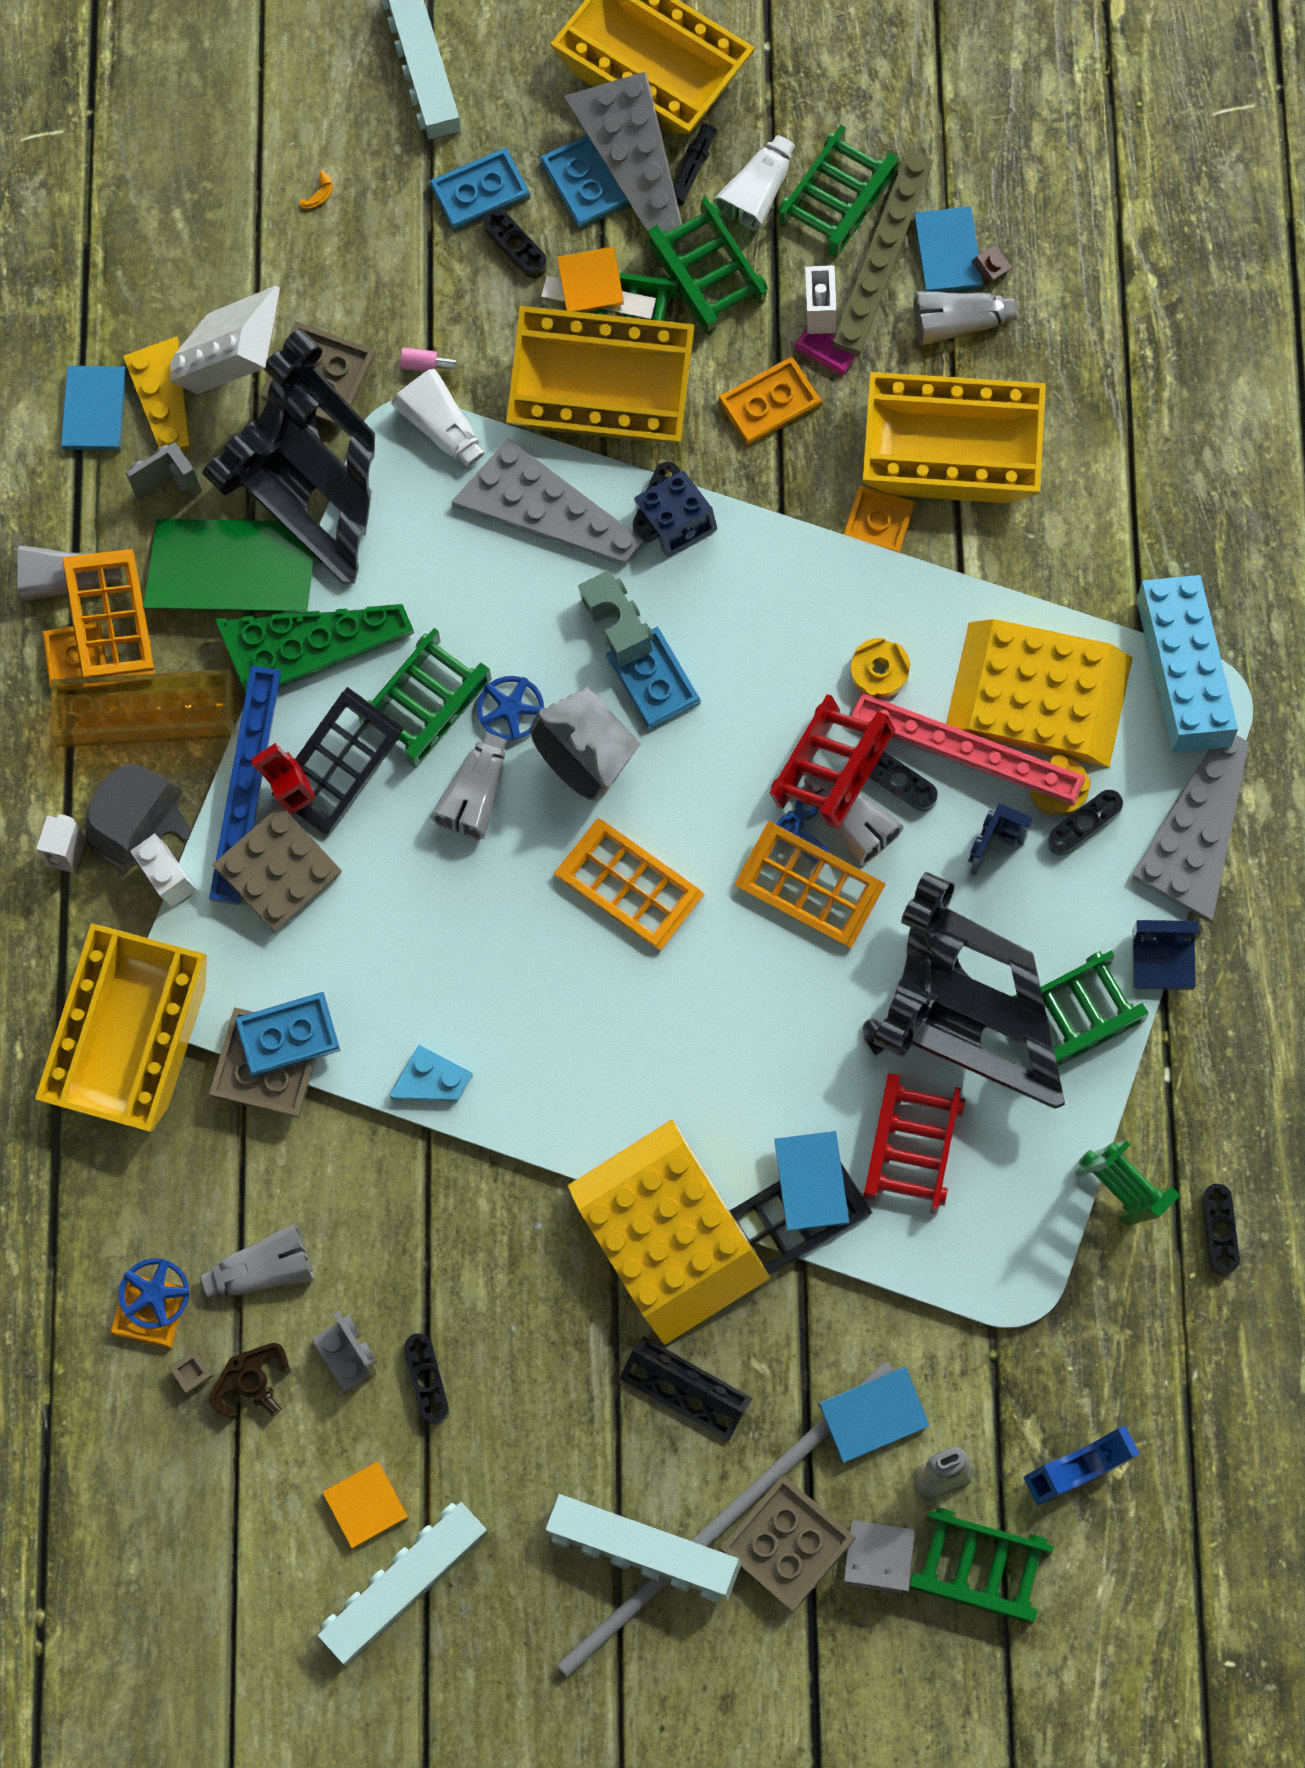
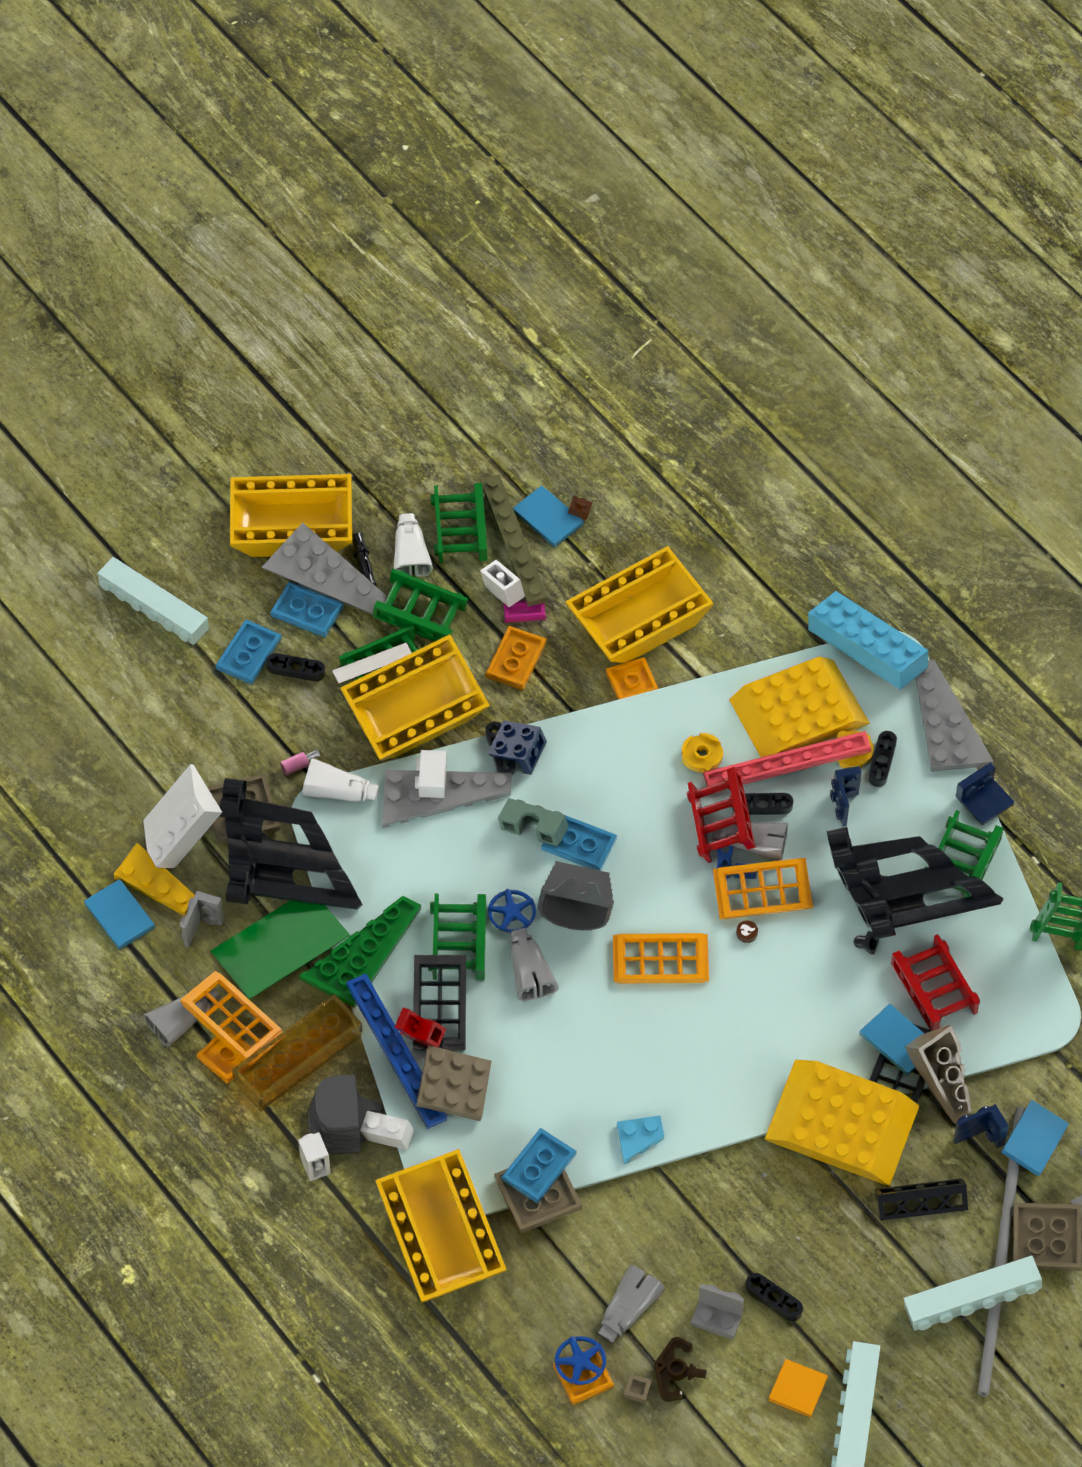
camera: 40 degrees left, 15 degrees down
light orange piece [299,170,333,209] -> none
light orange tile [557,246,624,312] -> none
light grey piece [913,291,1017,346] -> none
none -> white brick [415,750,447,798]
none -> reddish brown tile [736,920,758,943]
none -> dark tan wedge [905,1025,972,1124]
none -> dark blue bracket [953,1104,1009,1148]

